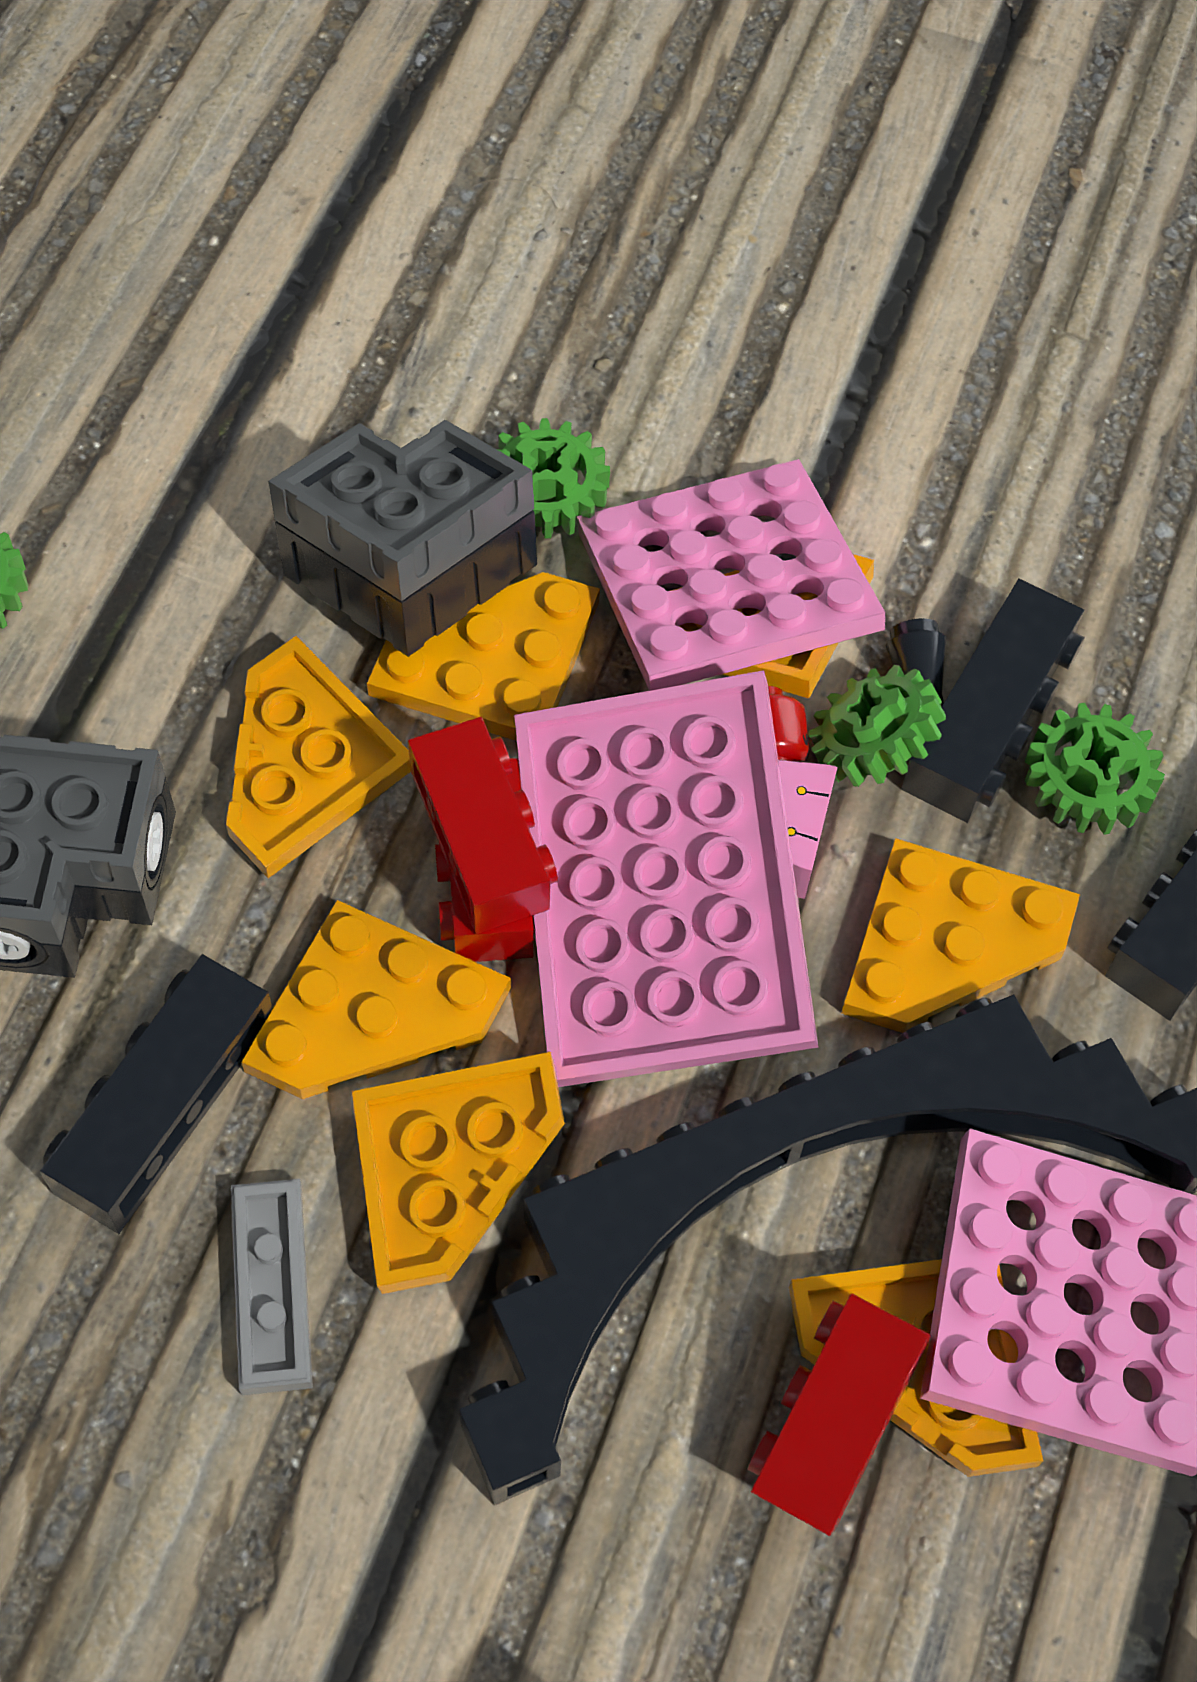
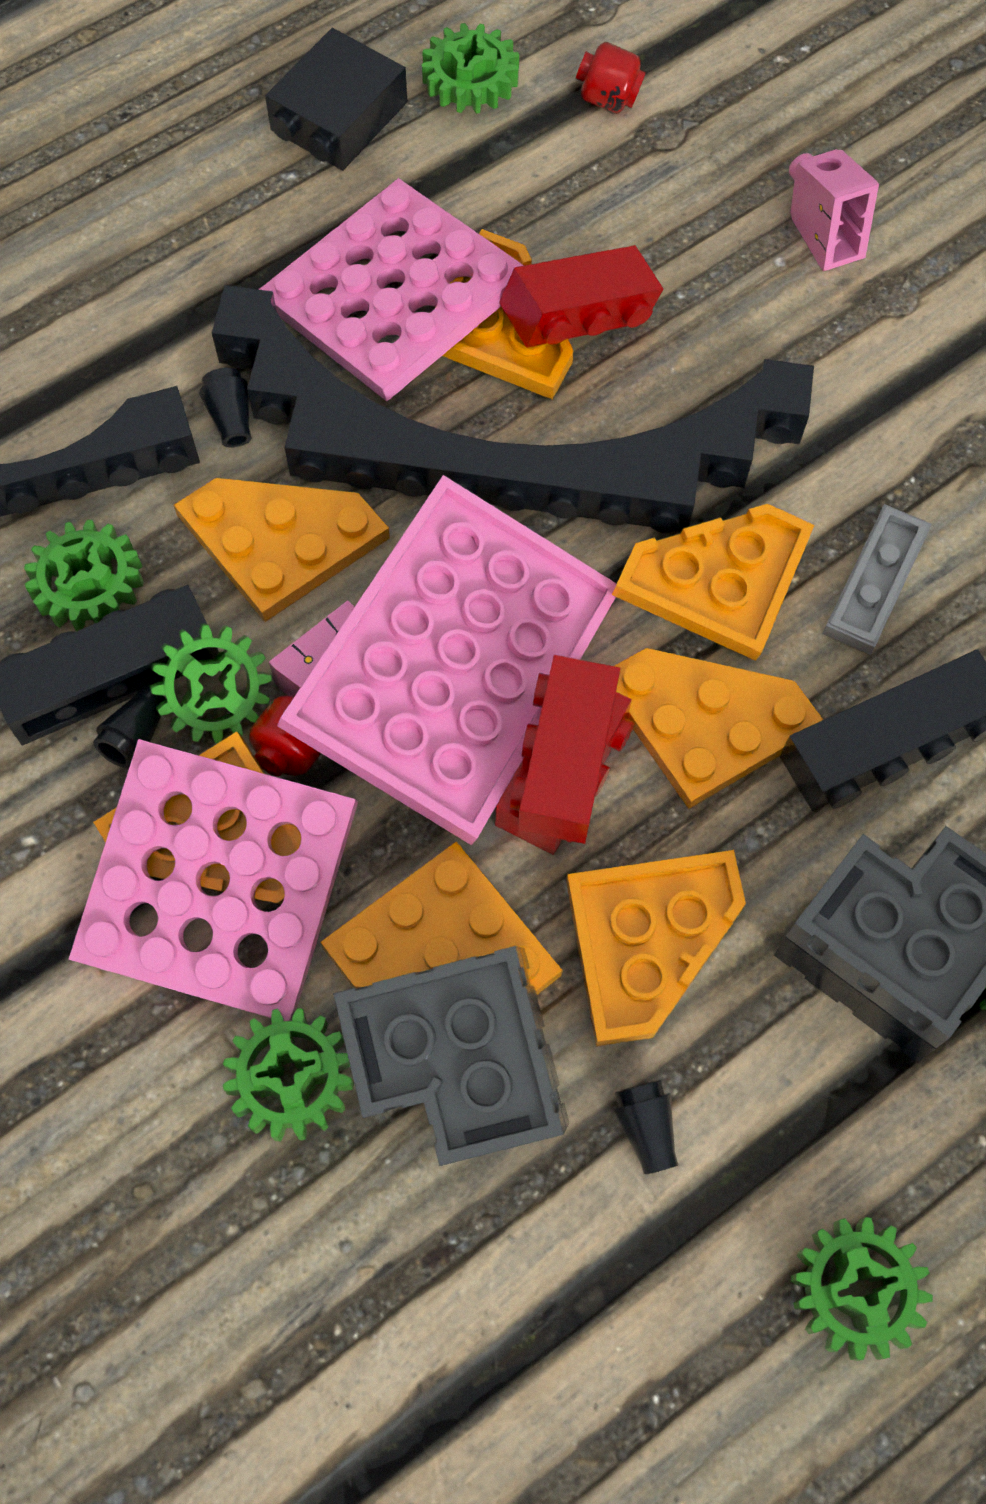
camera: 145 degrees left, 5 degrees up
none -> black cone [199,368,252,448]
none -> black cone [613,1080,679,1174]

